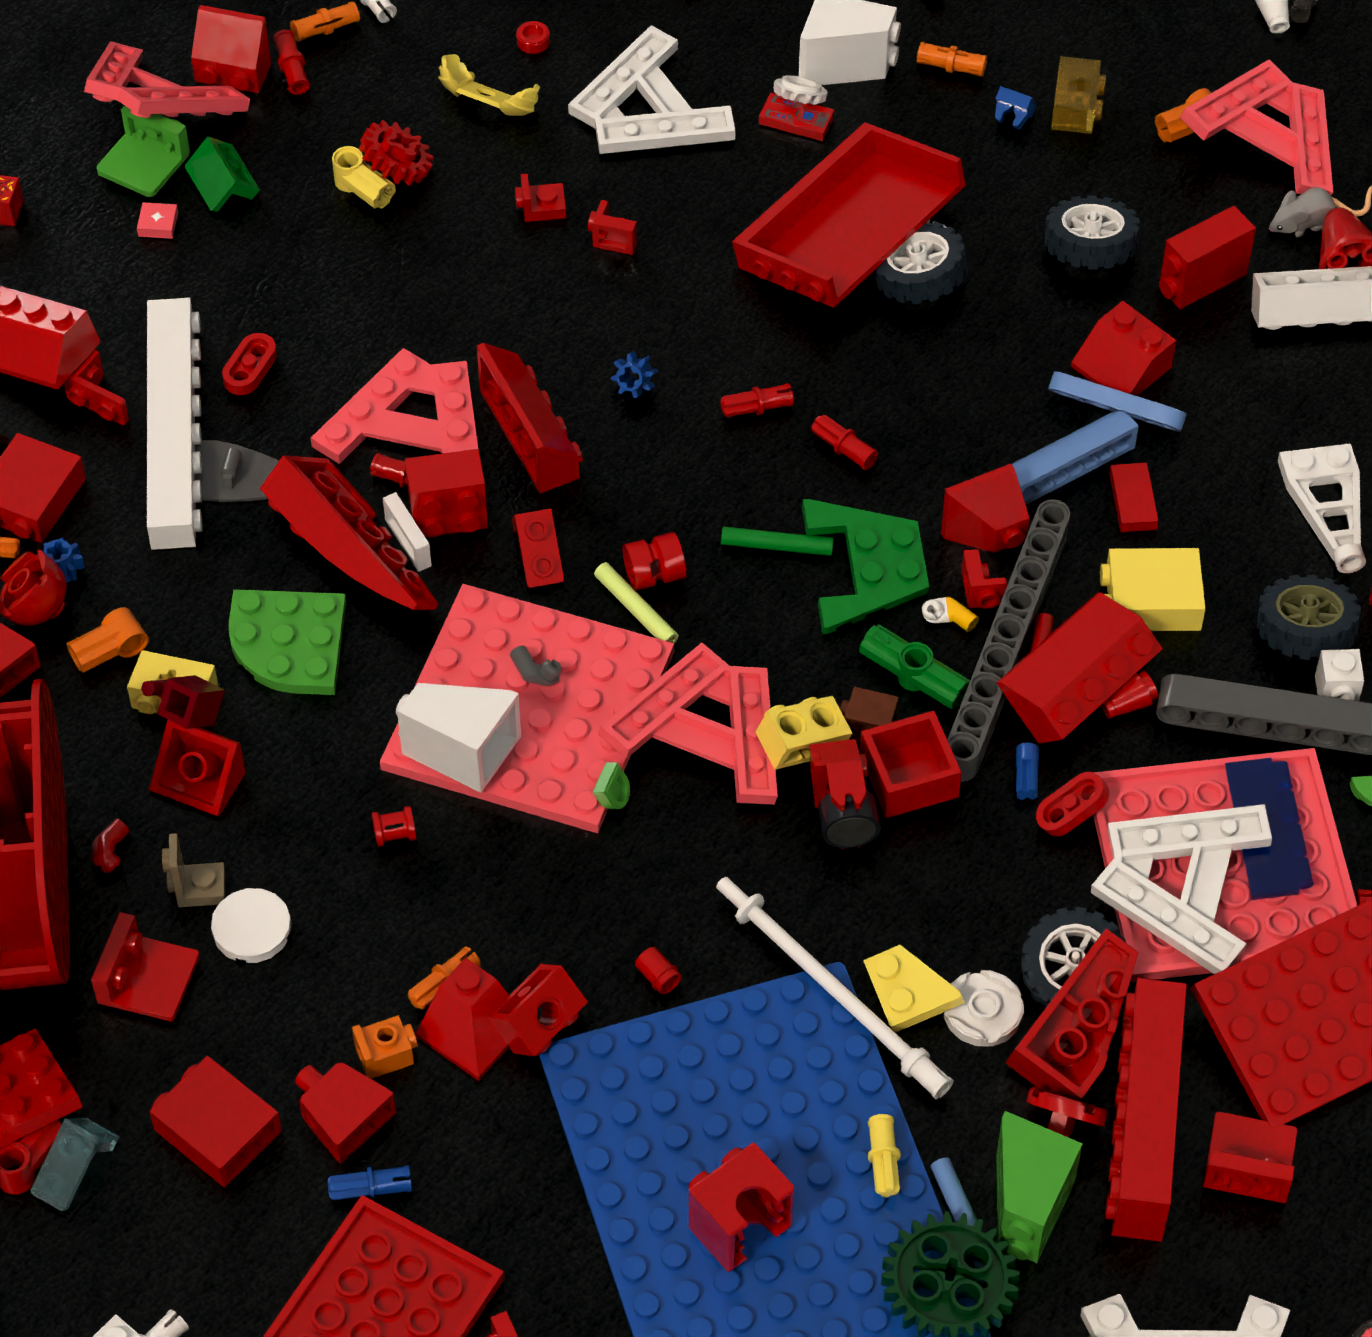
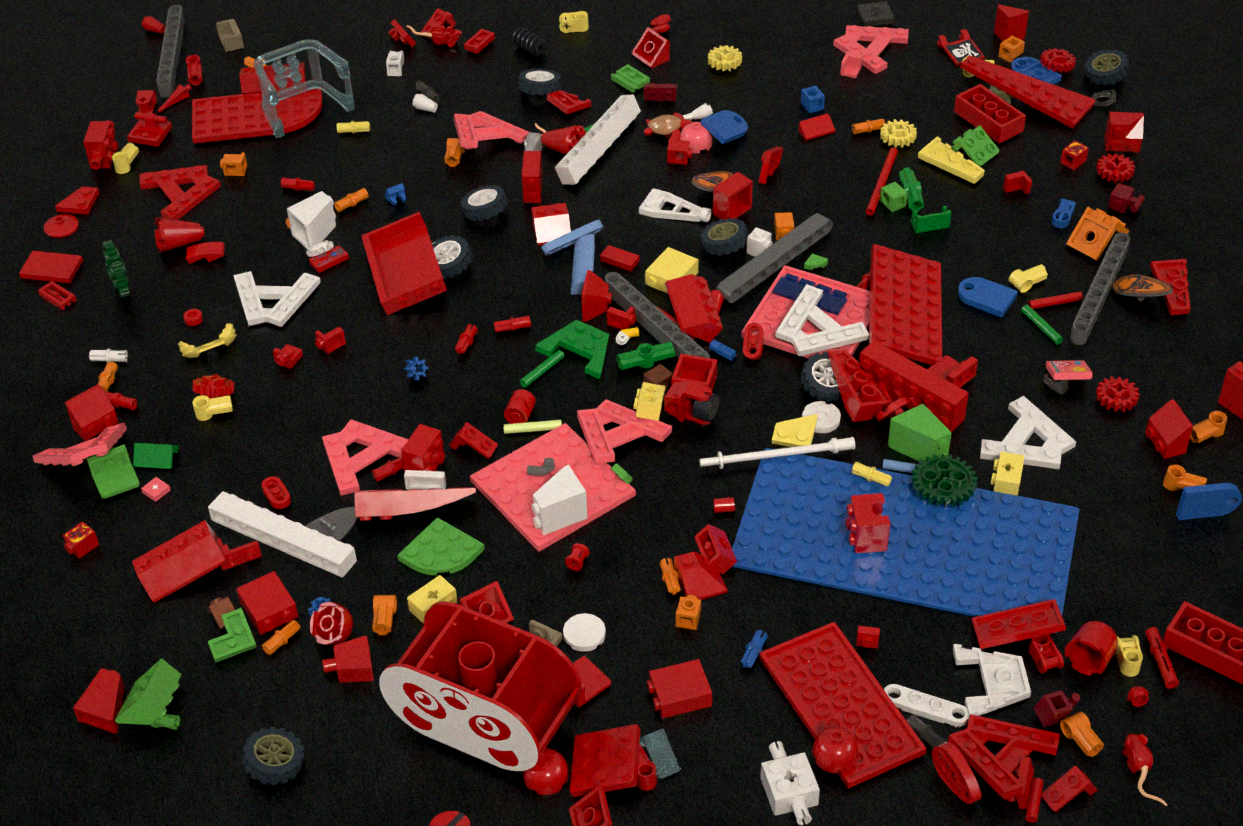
camera: 55 degrees left, 10 degrees down
dark red brick [141,675,225,729] -> none
red torso [295,1063,396,1164] -> none
red slope [477,343,583,493] -> none
clear yellow brick [1051,56,1106,134] -> none

